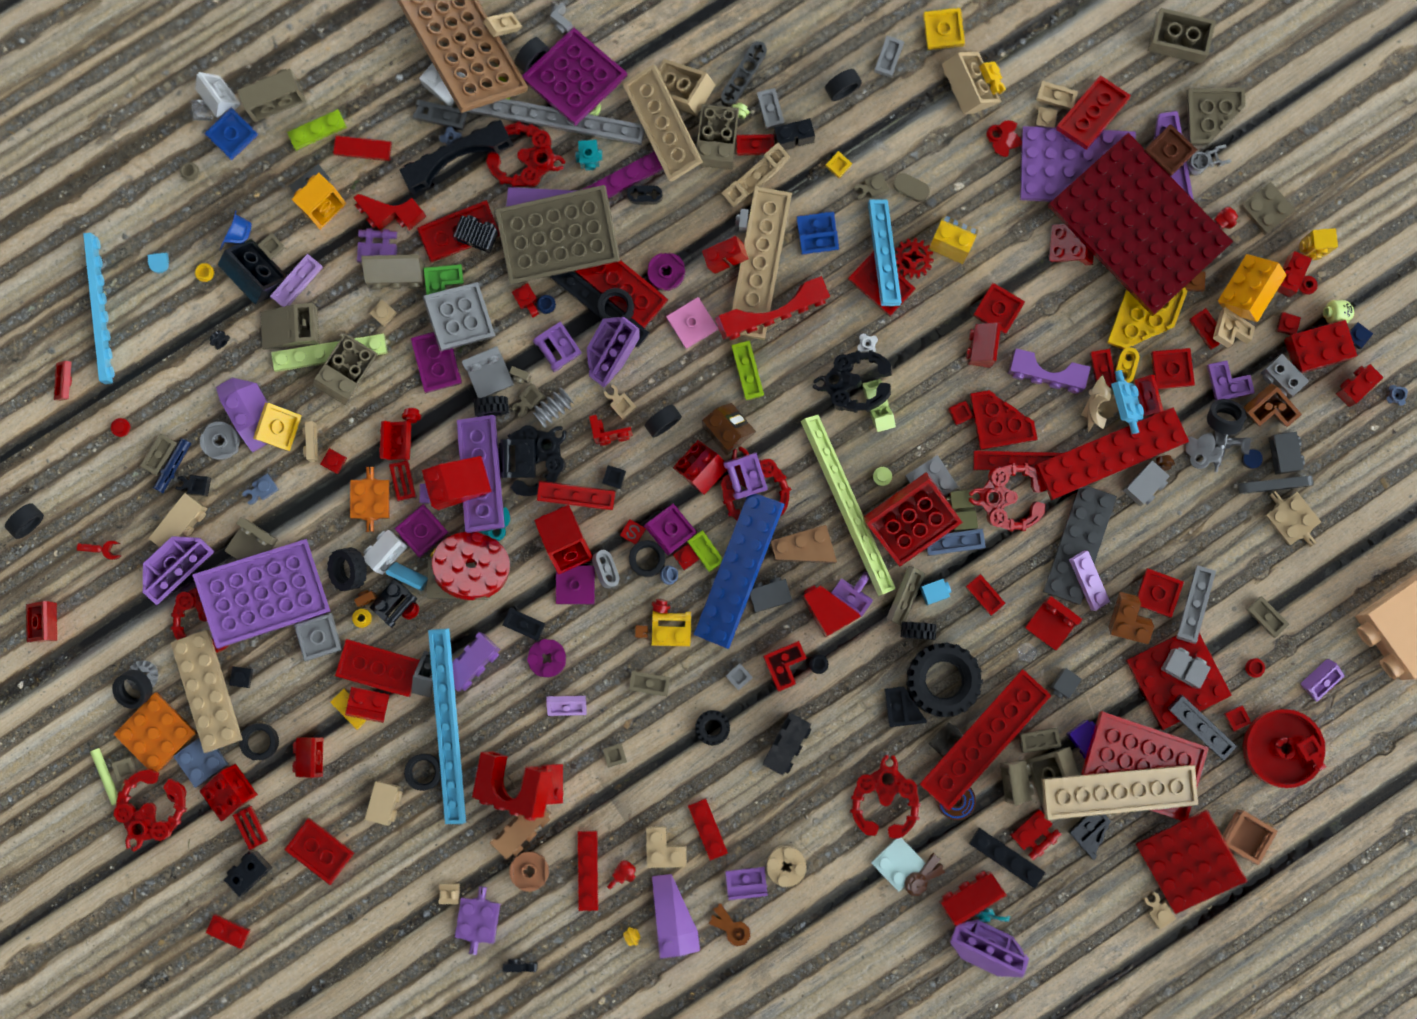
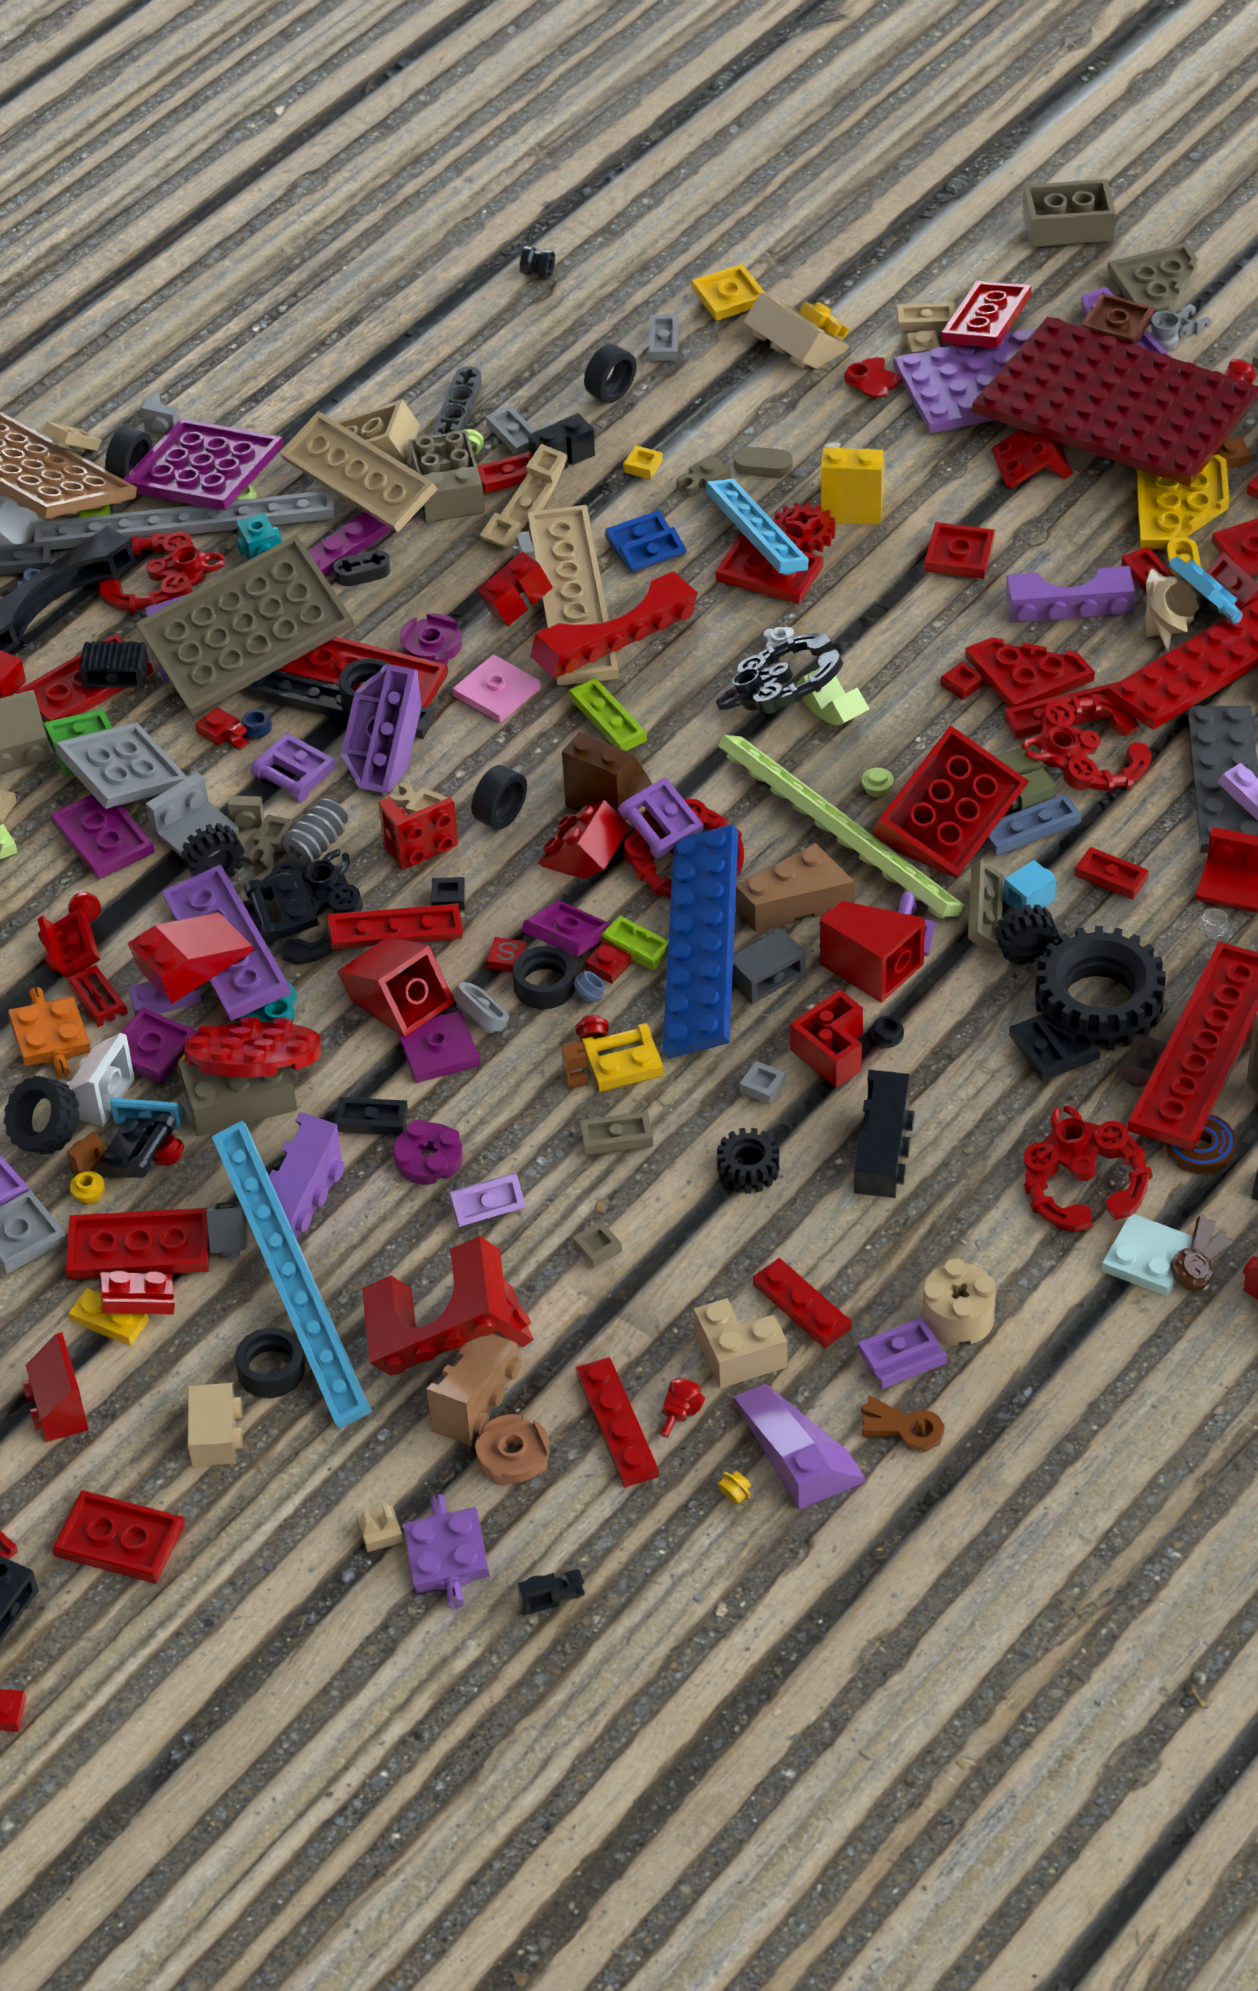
camera: 20 degrees left, 35 degrees down
red slope [966,323,1002,368] -> none

